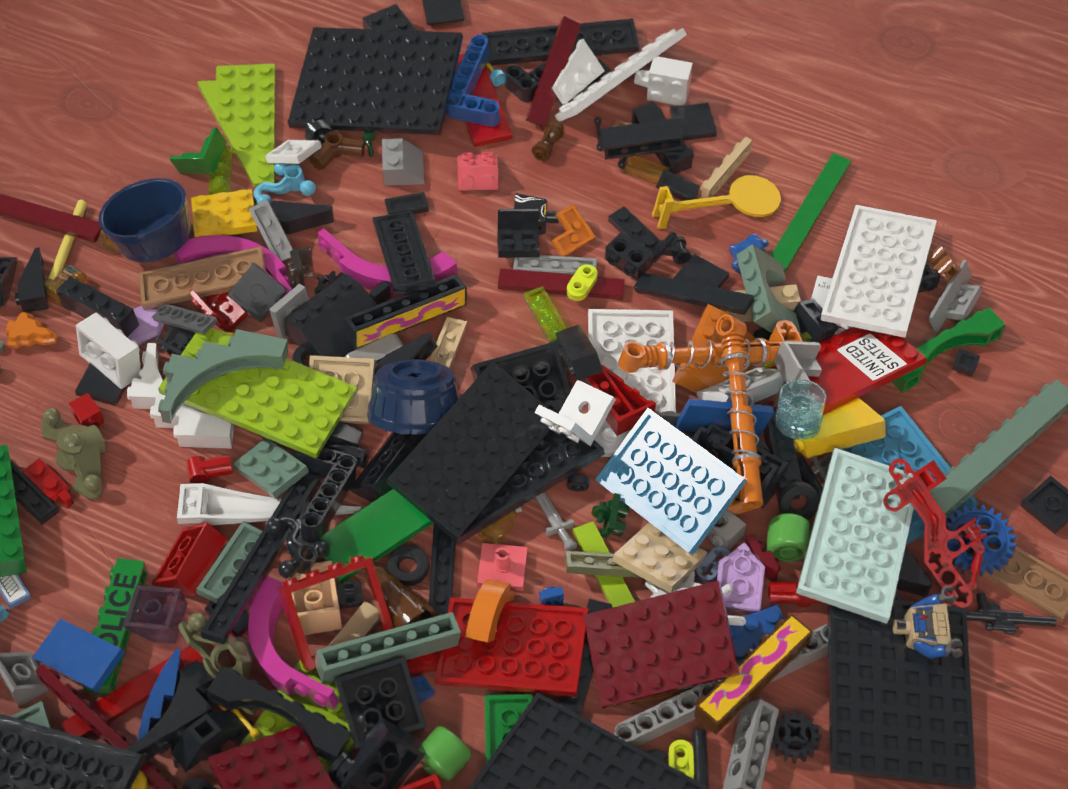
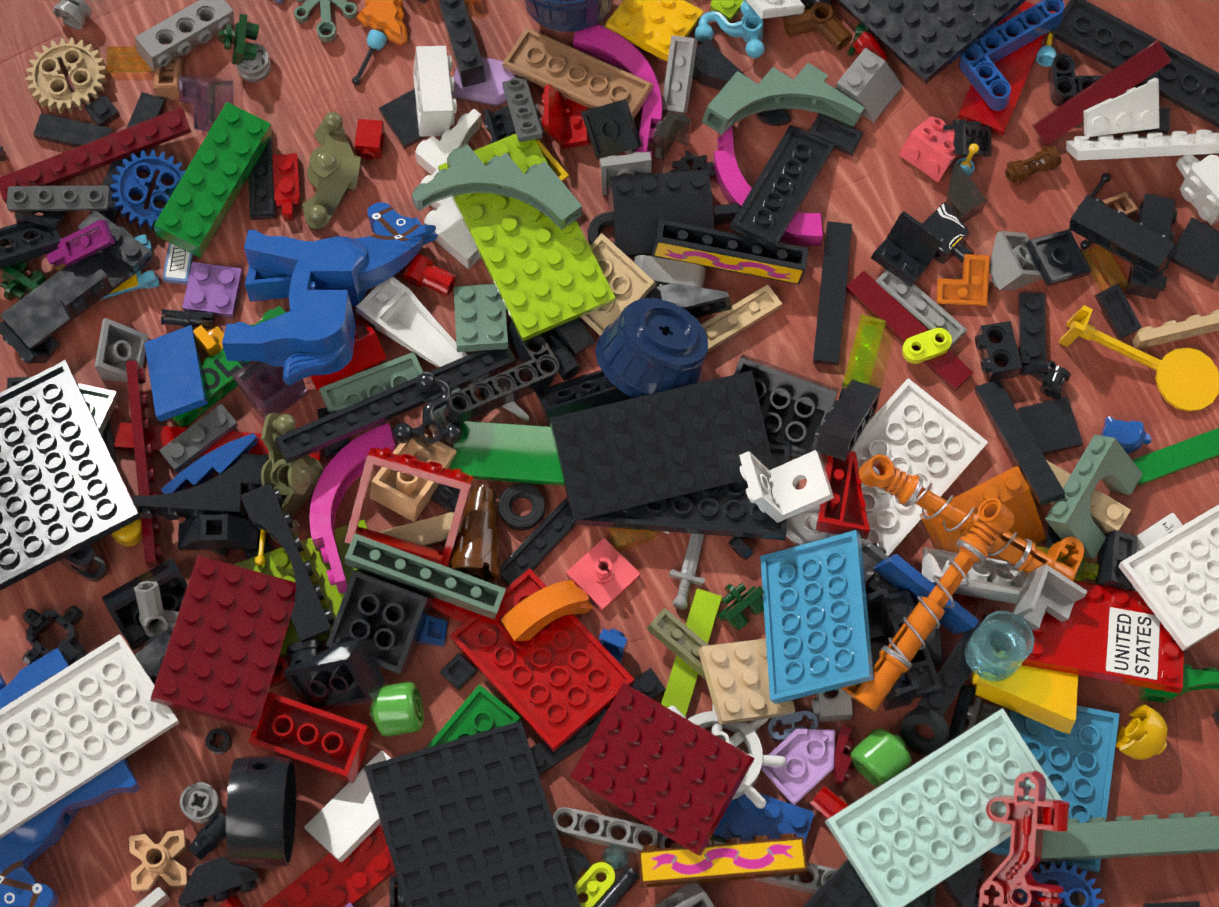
camera: 40 degrees right, 15 degrees up
none -> dark grey plate [159,404,238,472]
none -> black pin [161,309,214,329]
none -> medium lavender plate [182,262,243,318]
none -> light orange bracket [193,325,224,357]
none -> blue animal [222,202,438,385]
none -> hinge [352,30,388,86]
none -> black tile [440,653,478,691]
none -> clear light blue plate [601,845,629,870]
none -> sand green arch [701,63,865,135]
none -> black tile [757,109,791,126]
none -> black tile [813,221,852,366]
none -> red cone [852,31,888,60]
none -> black bracket [943,119,991,157]
none -> clear smoke slope [945,162,987,223]
none -> hinge [954,144,979,179]
none -> light grey slope [989,231,1043,291]
none -> black tile [1025,229,1091,287]
none -> yellow cylinder [1115,705,1168,760]

